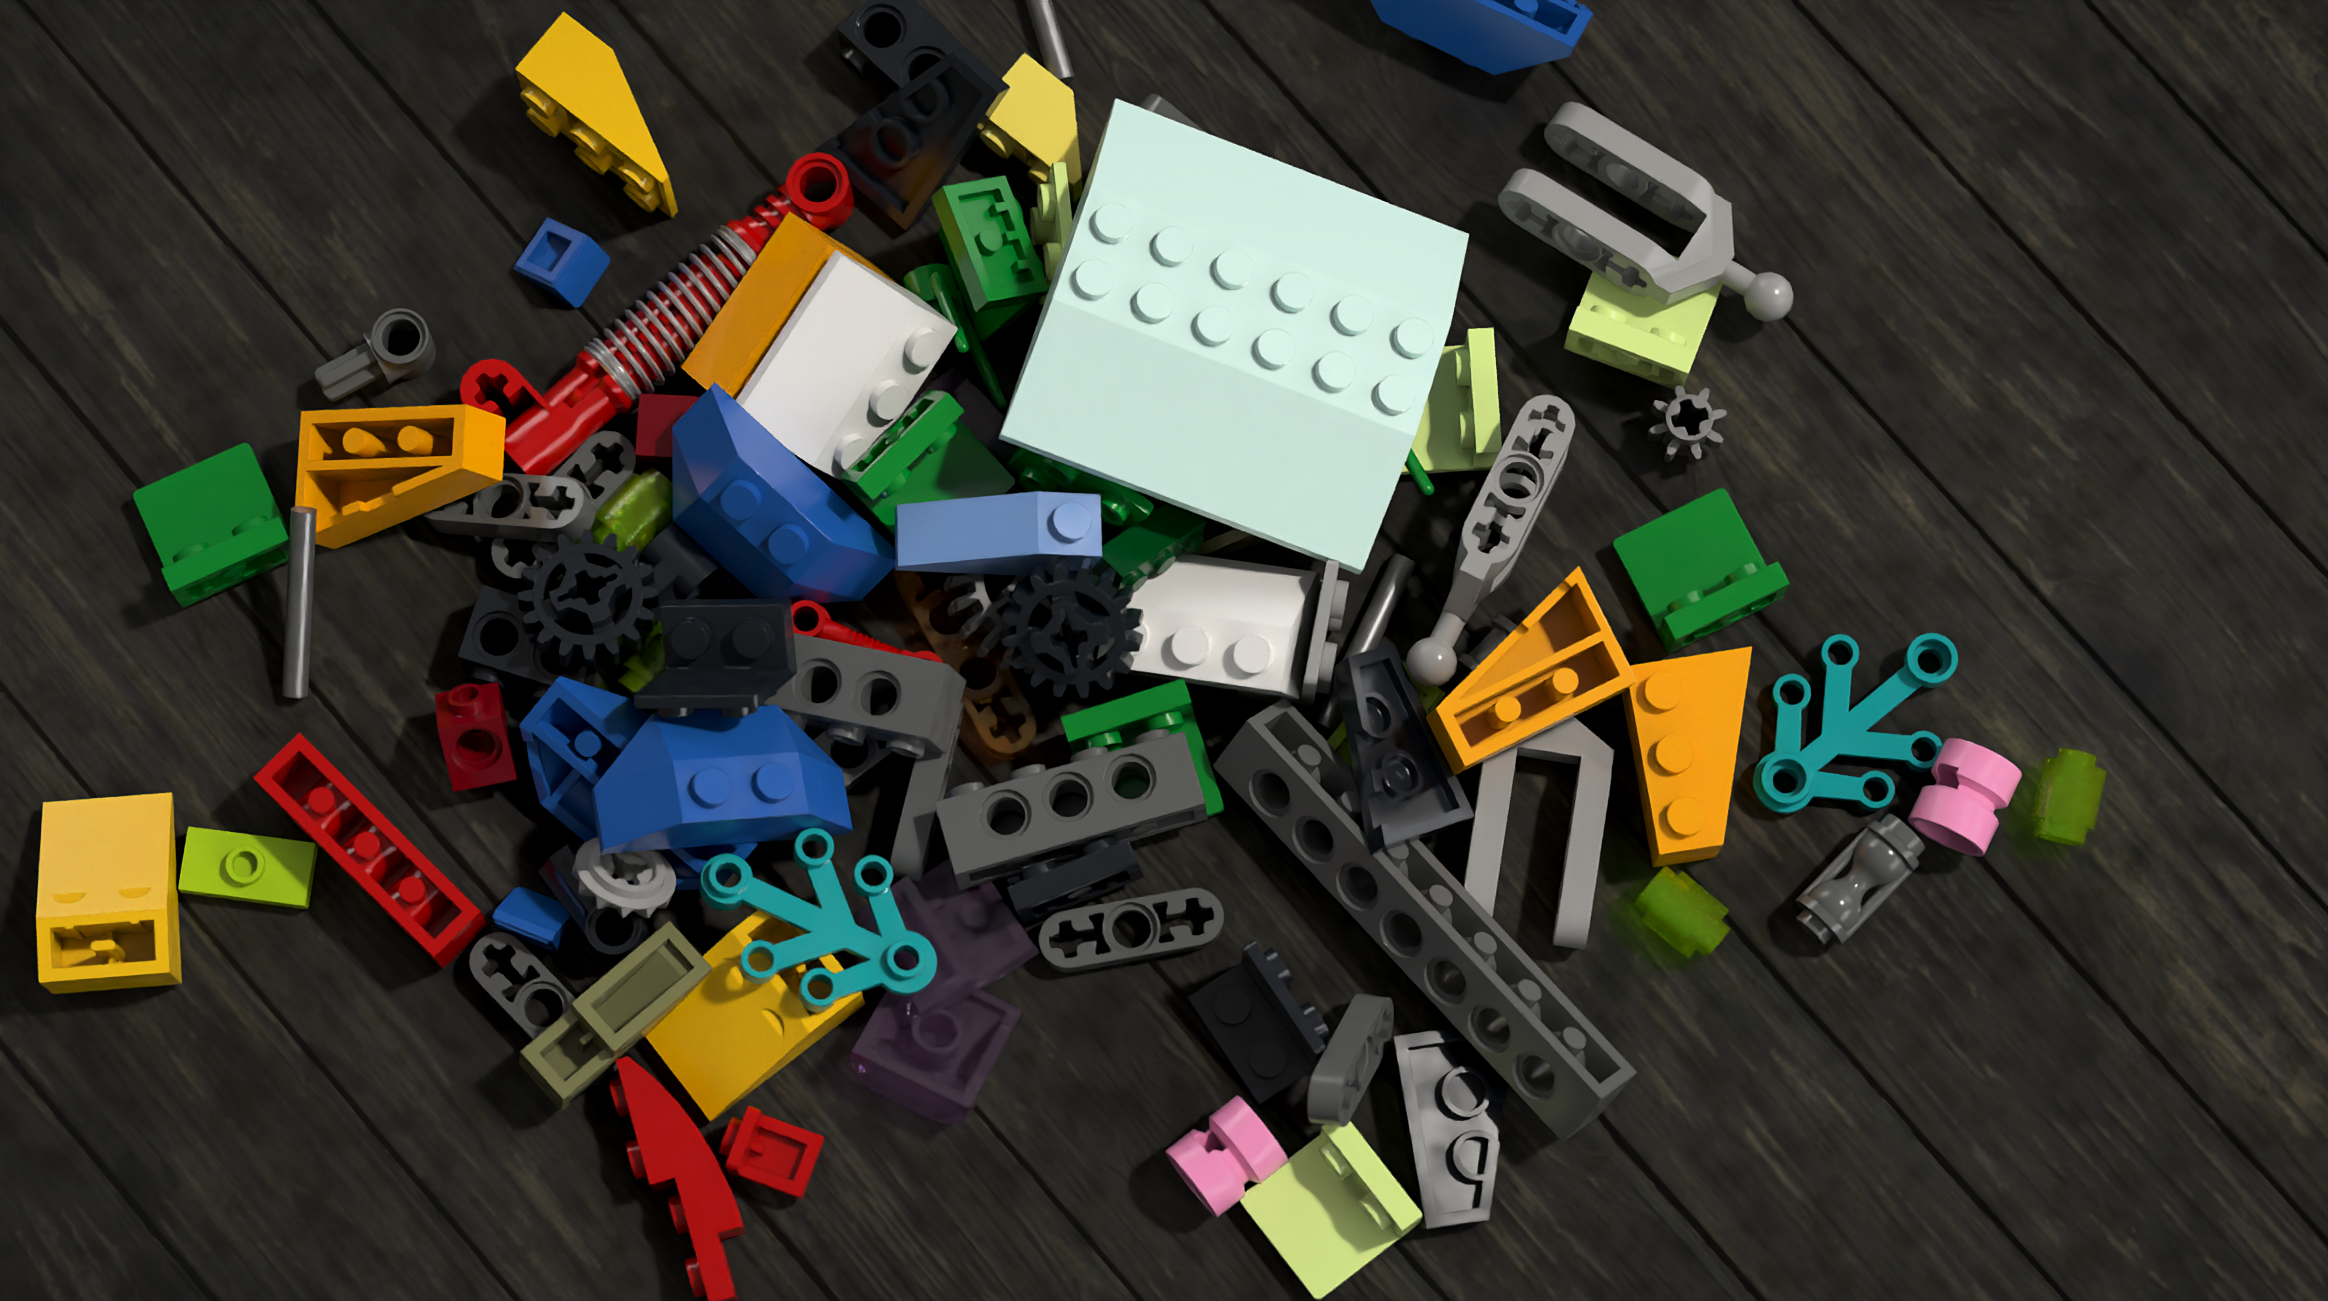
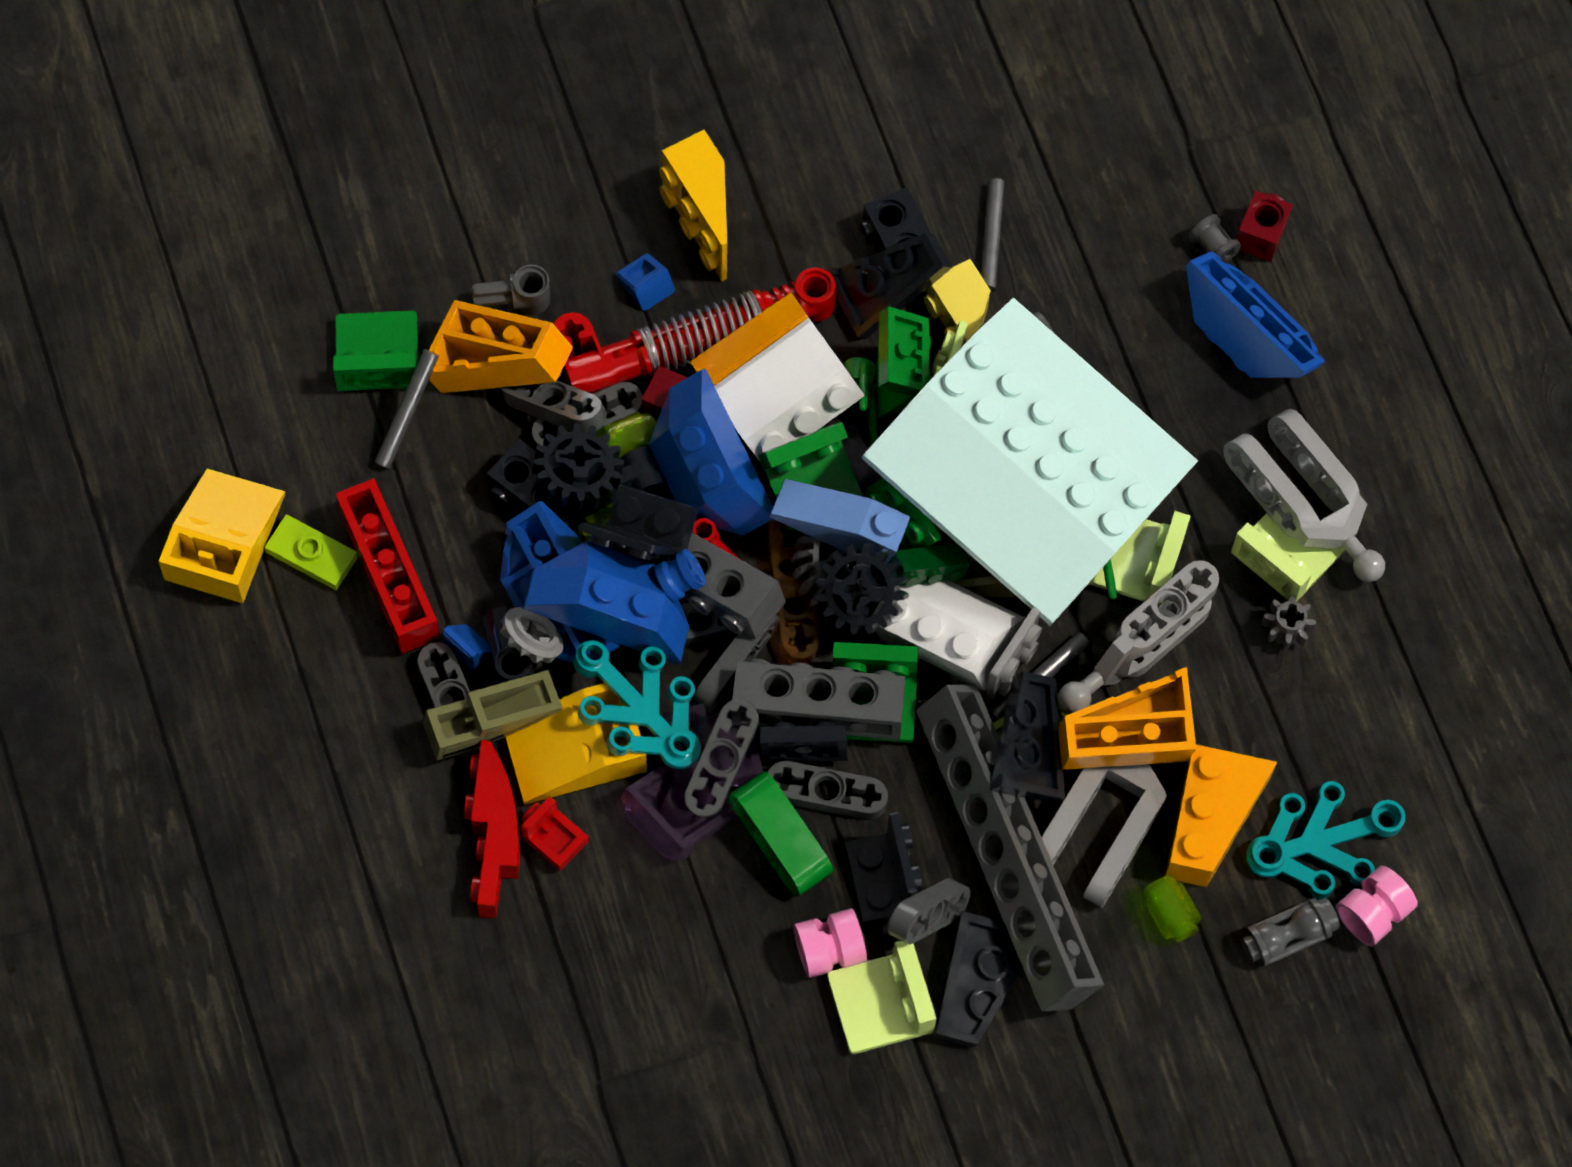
camera: 20 degrees right, 10 degrees down
dark red brick [435,682,517,792] -> none
green bracket [1613,488,1790,655] -> none
clear neon green brick [2031,748,2107,846] -> none
none -> blue wheel [655,549,706,602]
none -> dark grey beam [685,699,759,817]
none -> green beam [728,771,834,897]

